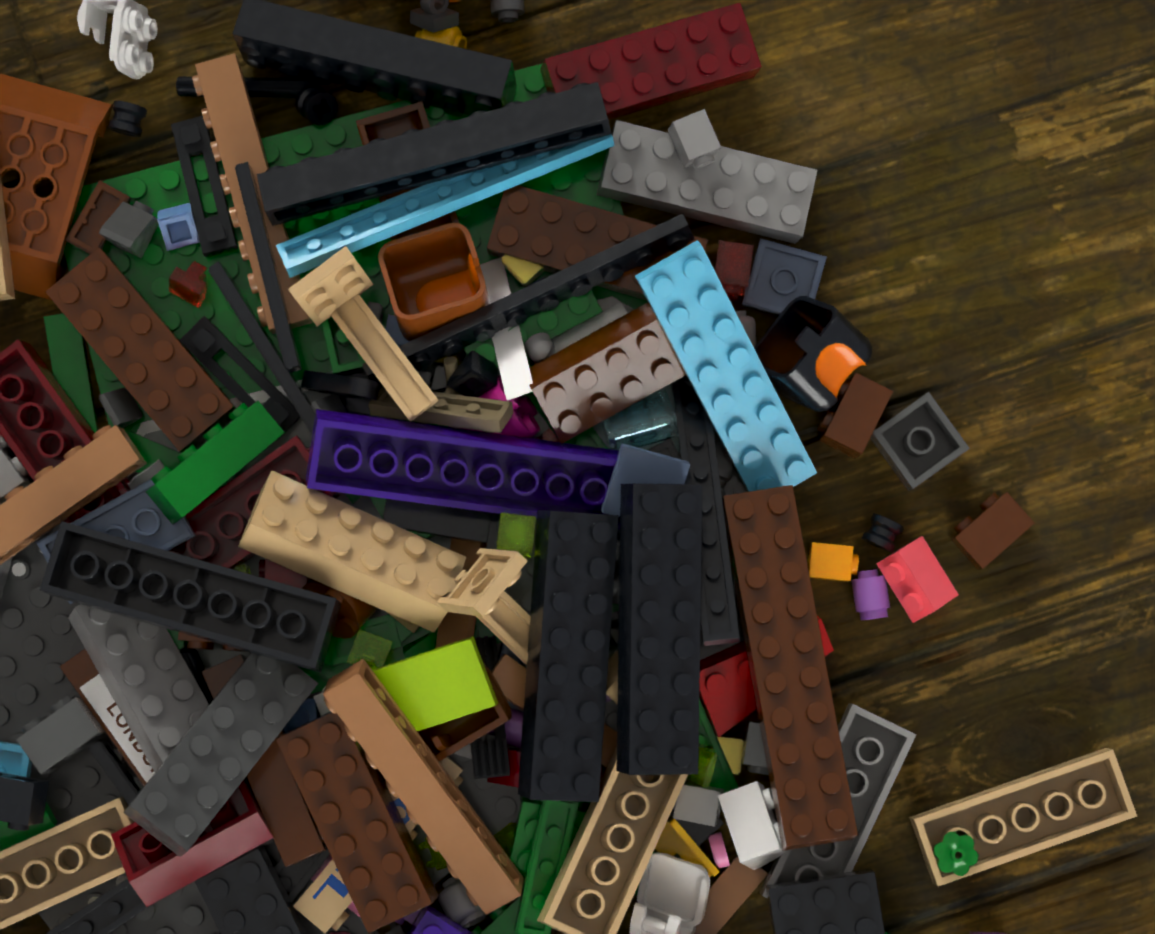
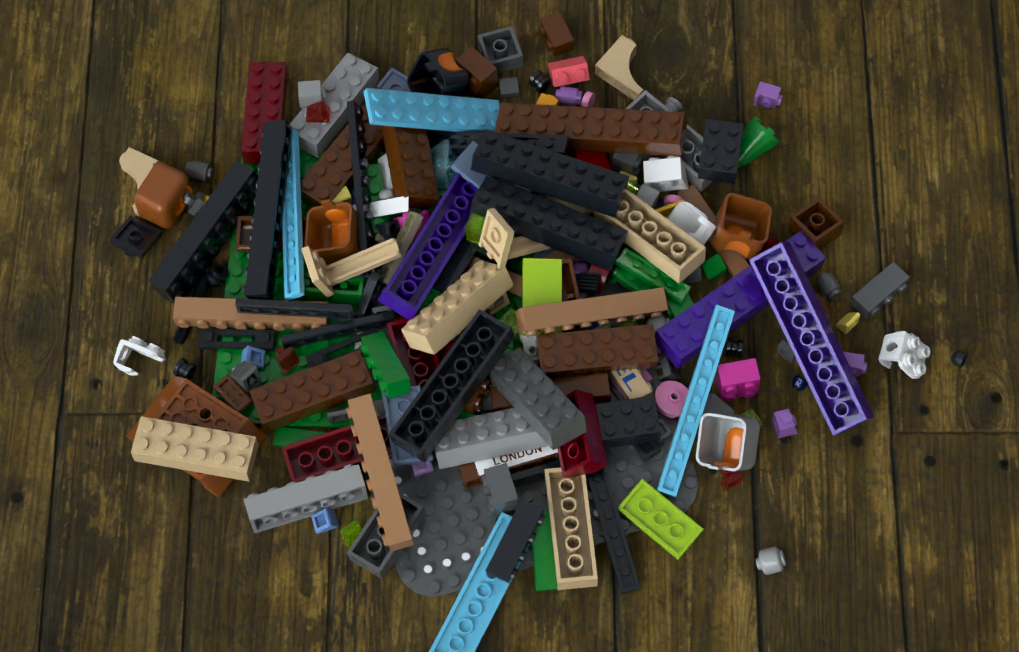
camera: 70 degrees left, 20 degrees down
tan brick [909,748,1137,886] -> none
green plant [934,832,978,876] -> none
none -> clear red slope [306,101,330,123]
none -> dark grey tile [499,77,519,98]
none -> bright pink tile [581,91,595,107]
none -> tan arch [595,35,643,100]
none -> light grey wheel [665,97,683,112]

